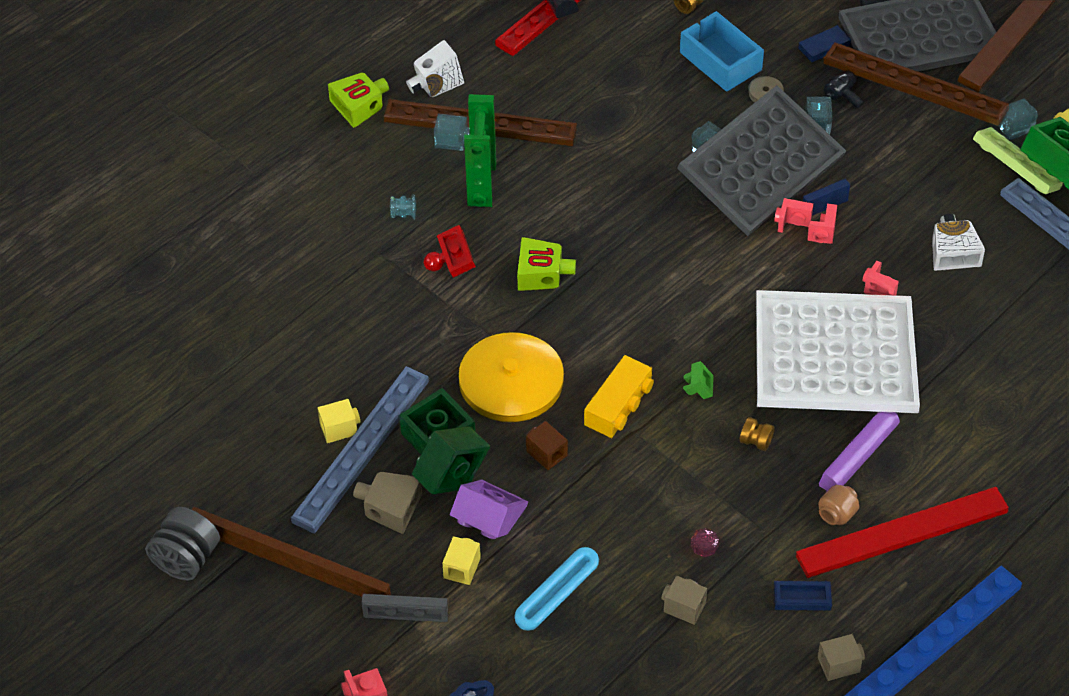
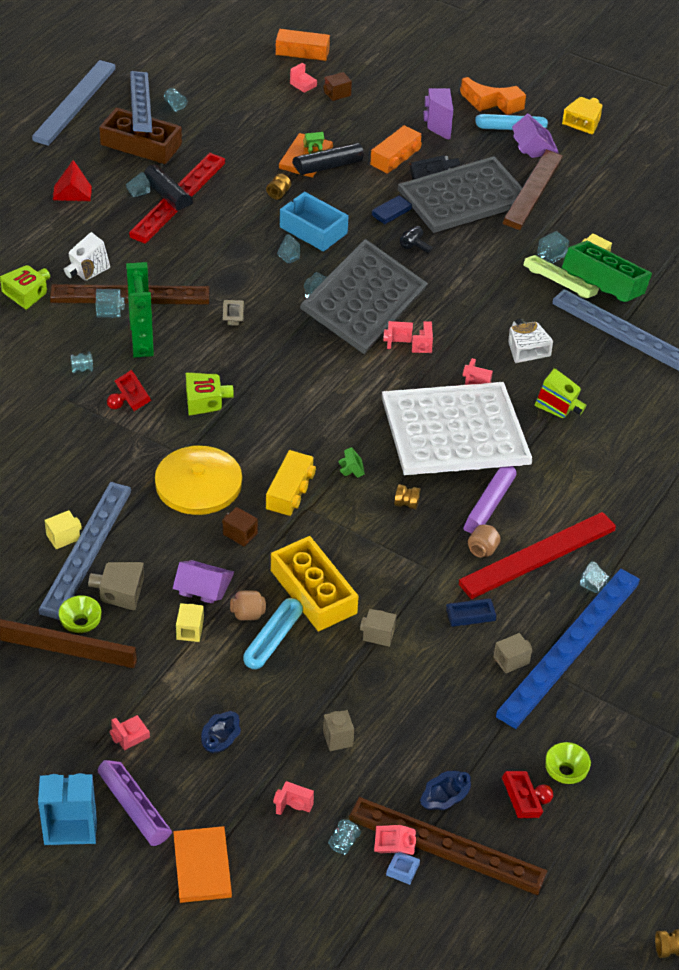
camera: 15 degrees left, 5 degrees down
dark grey tile [362,594,449,622] -> none
dark green brick [399,388,475,454] -> none
dark green brick [412,426,491,494] -> none
clear pink tile [691,528,719,557] -> none
dark tan piece [748,76,784,102] -> none
dark blue tile [803,179,850,216] -> none
clear light blue brick [805,97,832,135] -> none
reddish brown tile [824,42,1009,126] -> none
none -> lime piece [58,596,102,633]
none -> dark tan brick [223,300,245,326]
none -> medium nougat head [230,591,266,620]
none -> yellow brick [271,536,359,632]
none -> clear light blue slope [278,234,300,263]
none -> lime torso [534,368,587,418]
none -> clear light blue slope [580,561,610,594]

